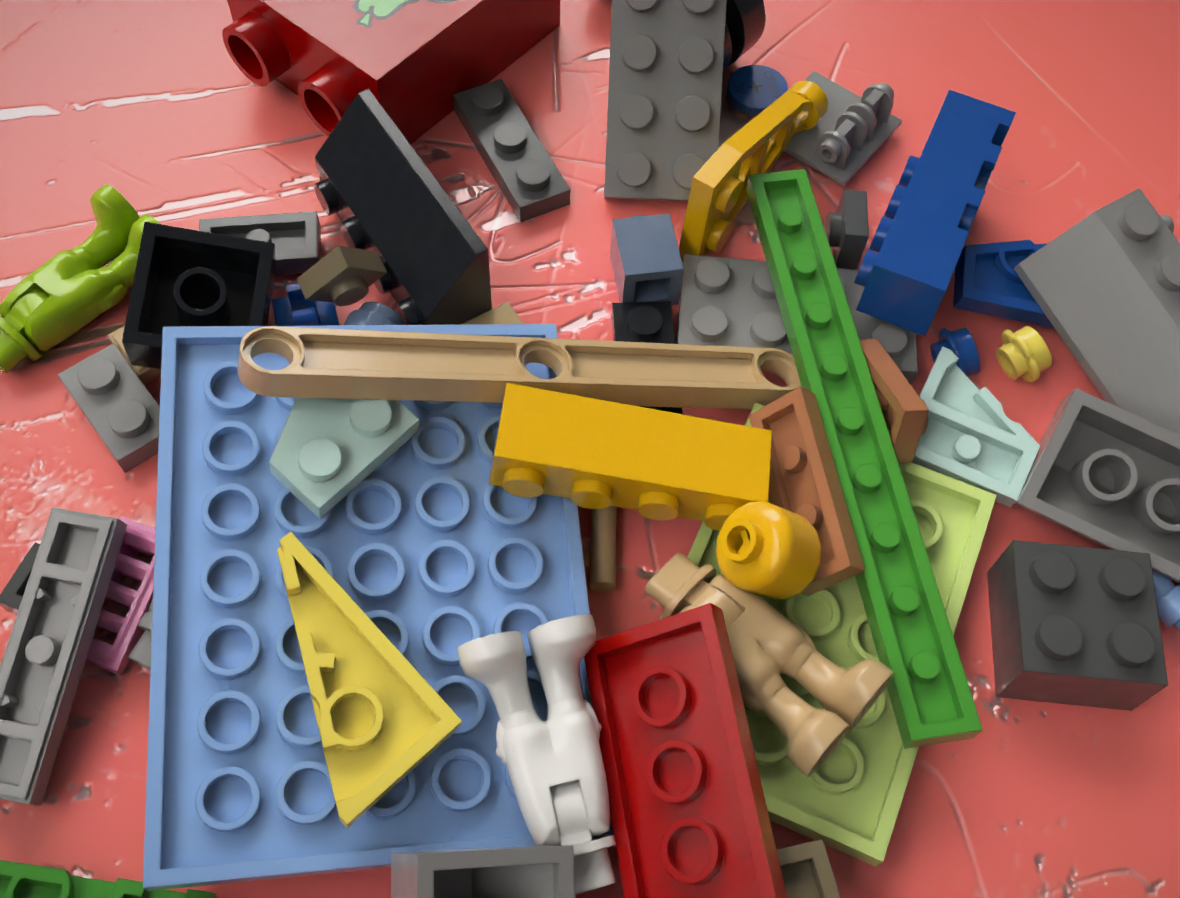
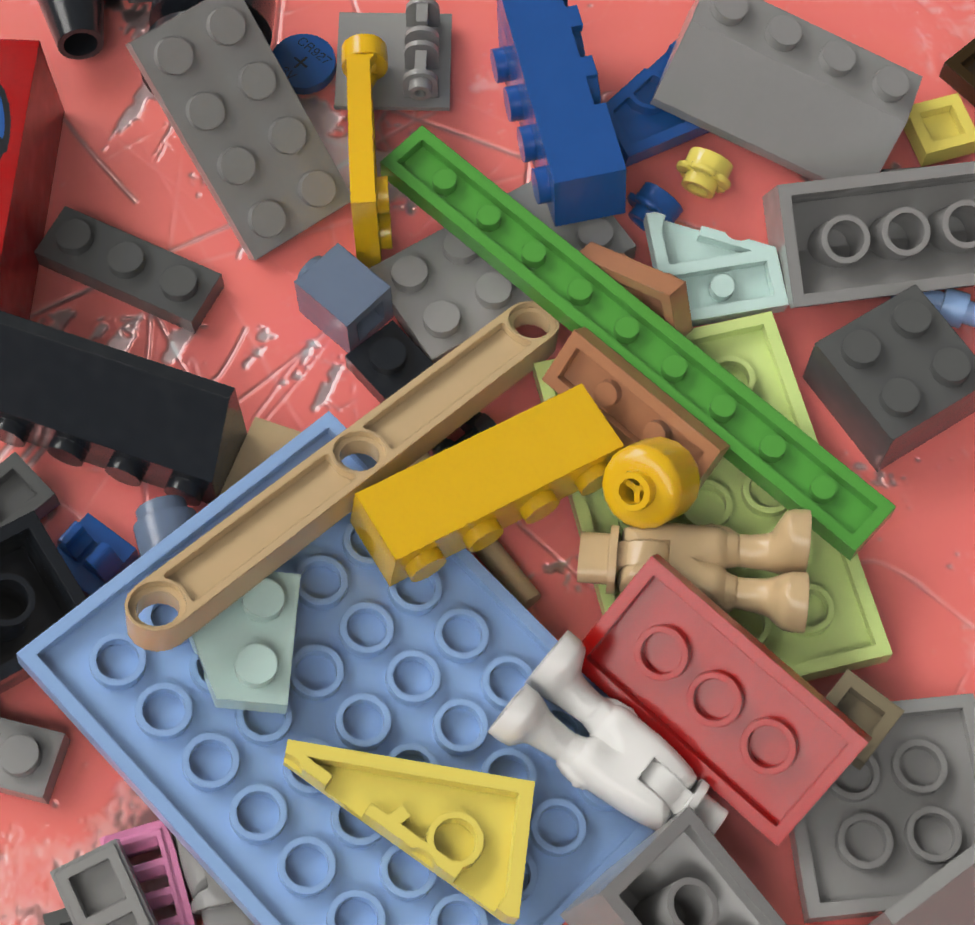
camera: 35 degrees left, 5 degrees up
dark tan plate [297,245,387,306] -> none
dark grey plate [824,189,869,270] -> none

